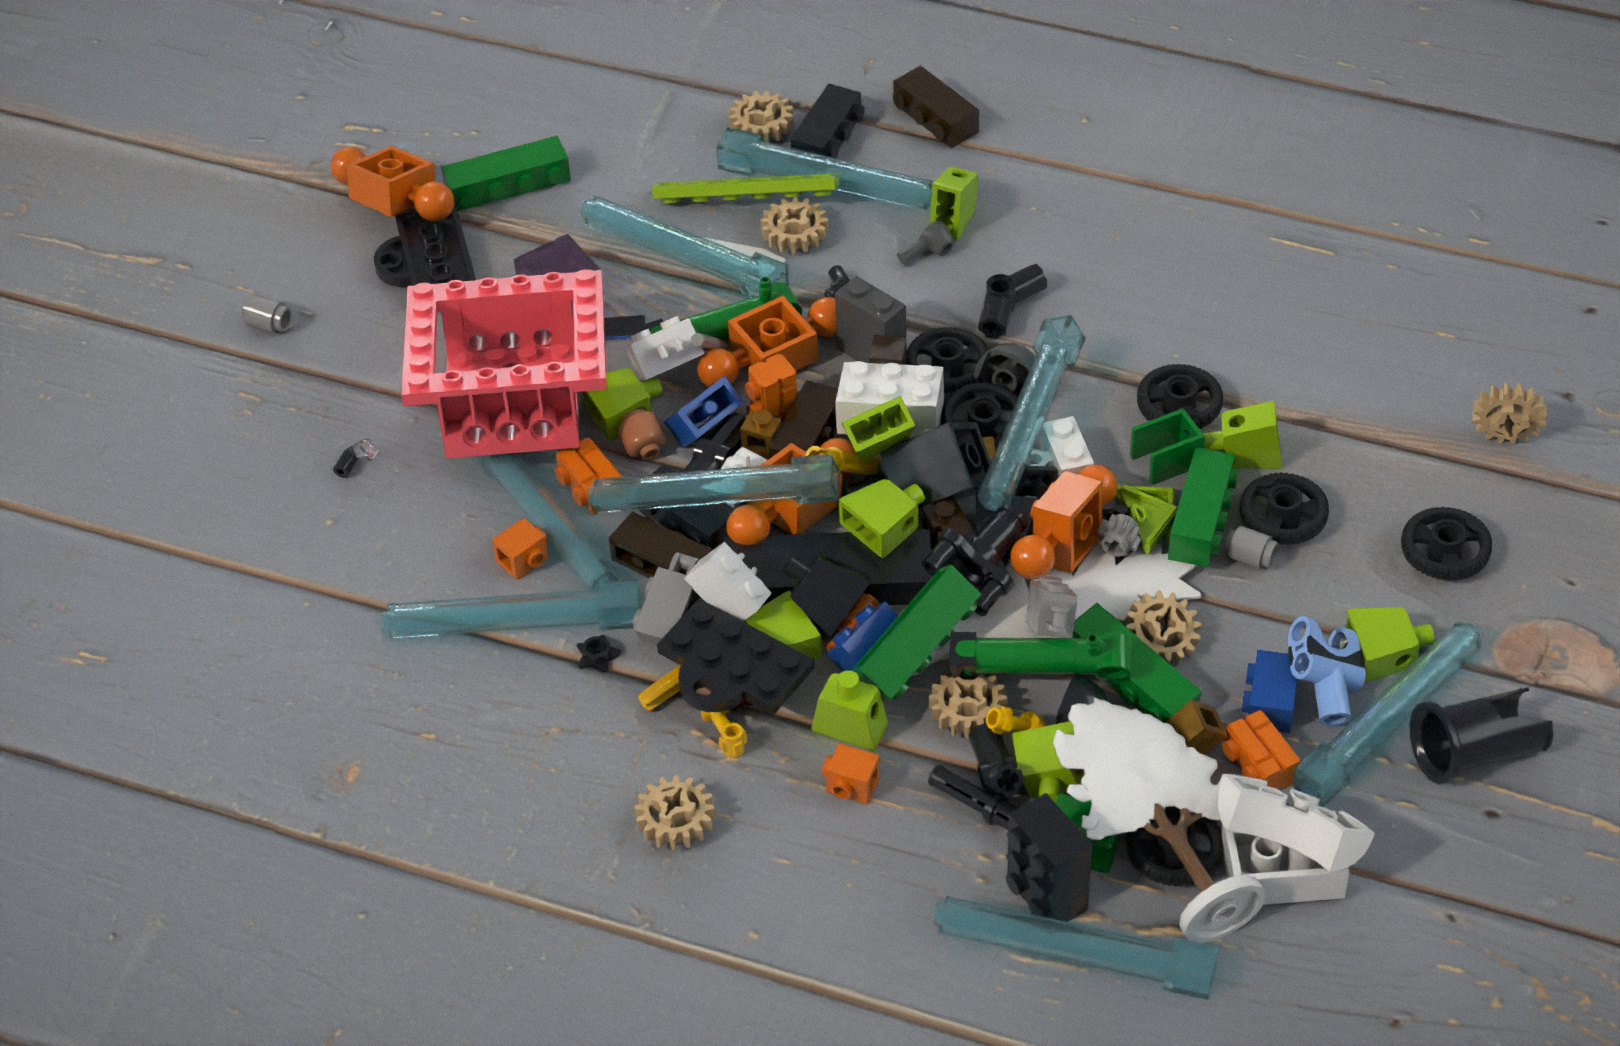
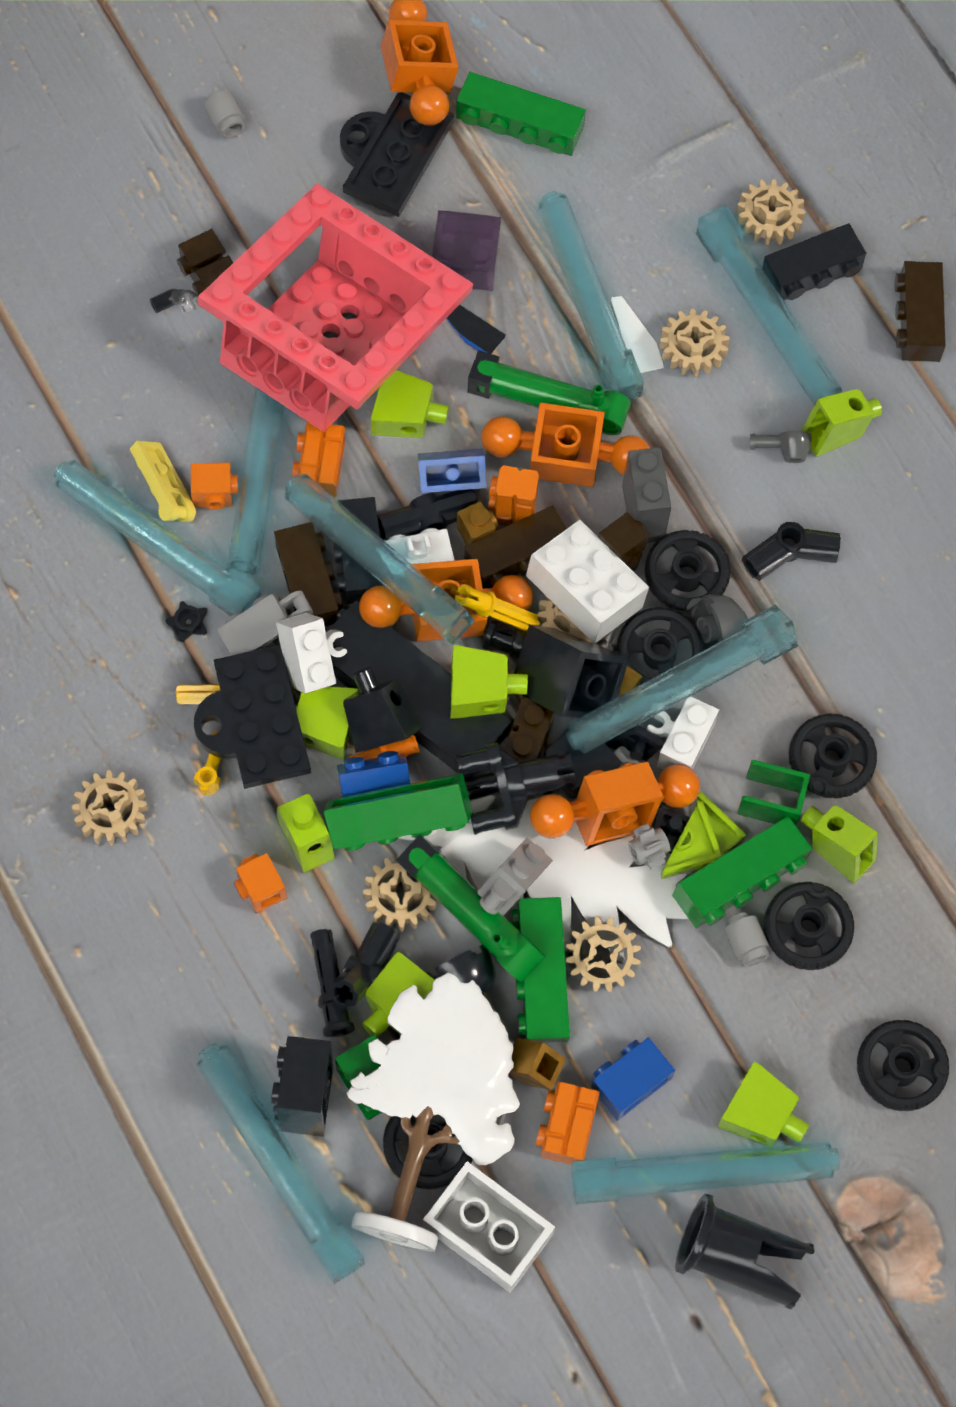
camera: 35 degrees right, 20 degrees up
nougat head [618,409,667,460] -> none
white brick [625,316,705,382] -> none
lime plate [652,173,840,203] -> none
light grey bar [691,333,728,350] -> none
black arm [824,265,850,298] -> none
lime torso [842,396,915,461] -> none
yellow bar [986,706,1046,735] -> none
white brick [1218,774,1375,872] -> none
light blue connector [1288,616,1366,726] -> none
none -> light yellow plate [130,441,196,522]
none -> dark brown piece [177,229,234,297]

